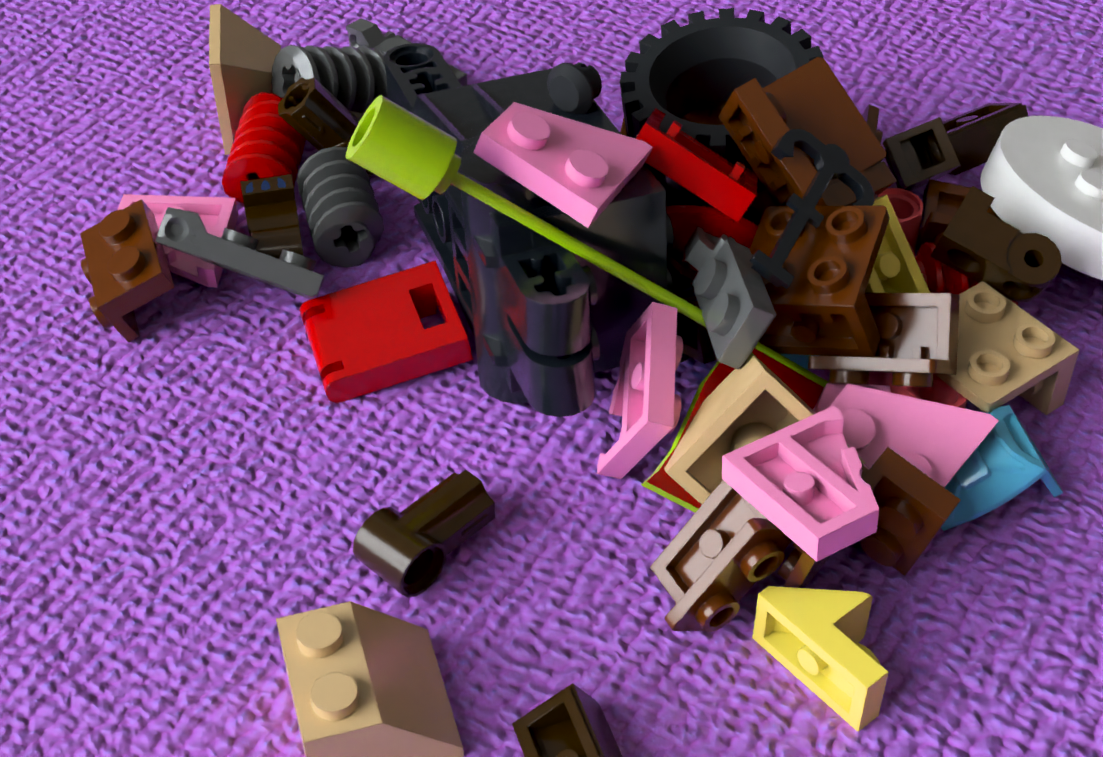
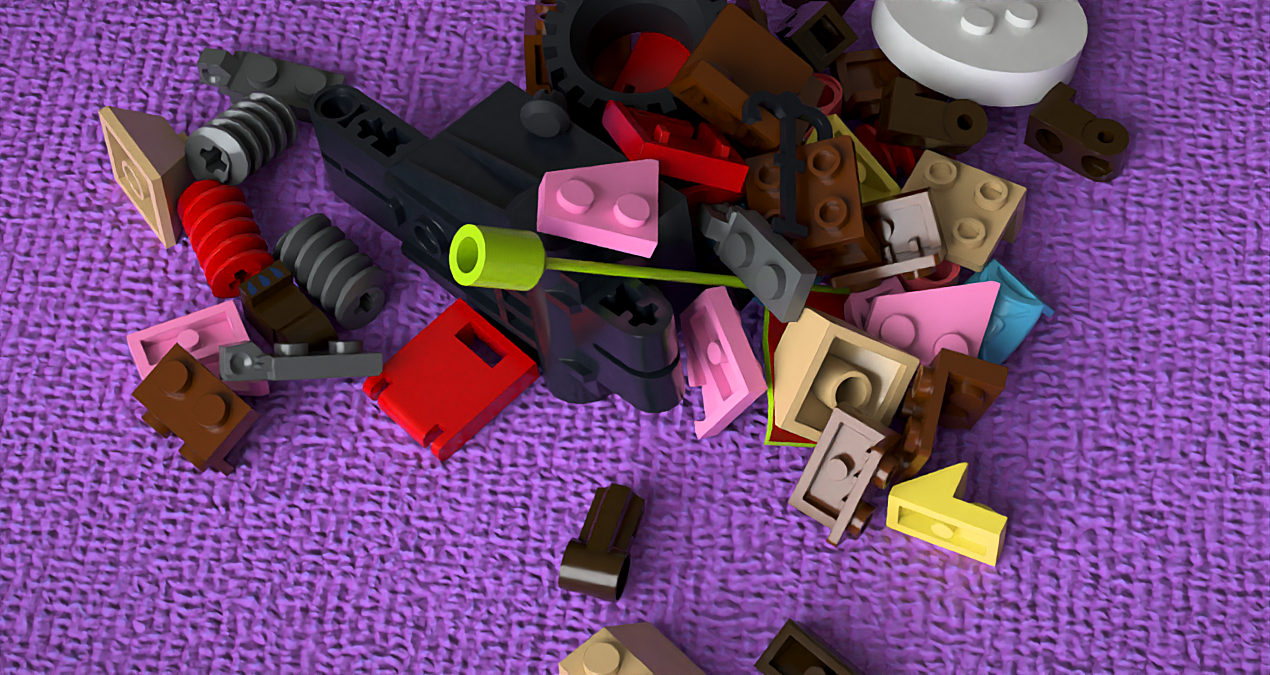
camera: 25 degrees left, 10 degrees up
dark brown piece [278,77,373,177] -> none
bright pink wing [722,406,879,562] -> none

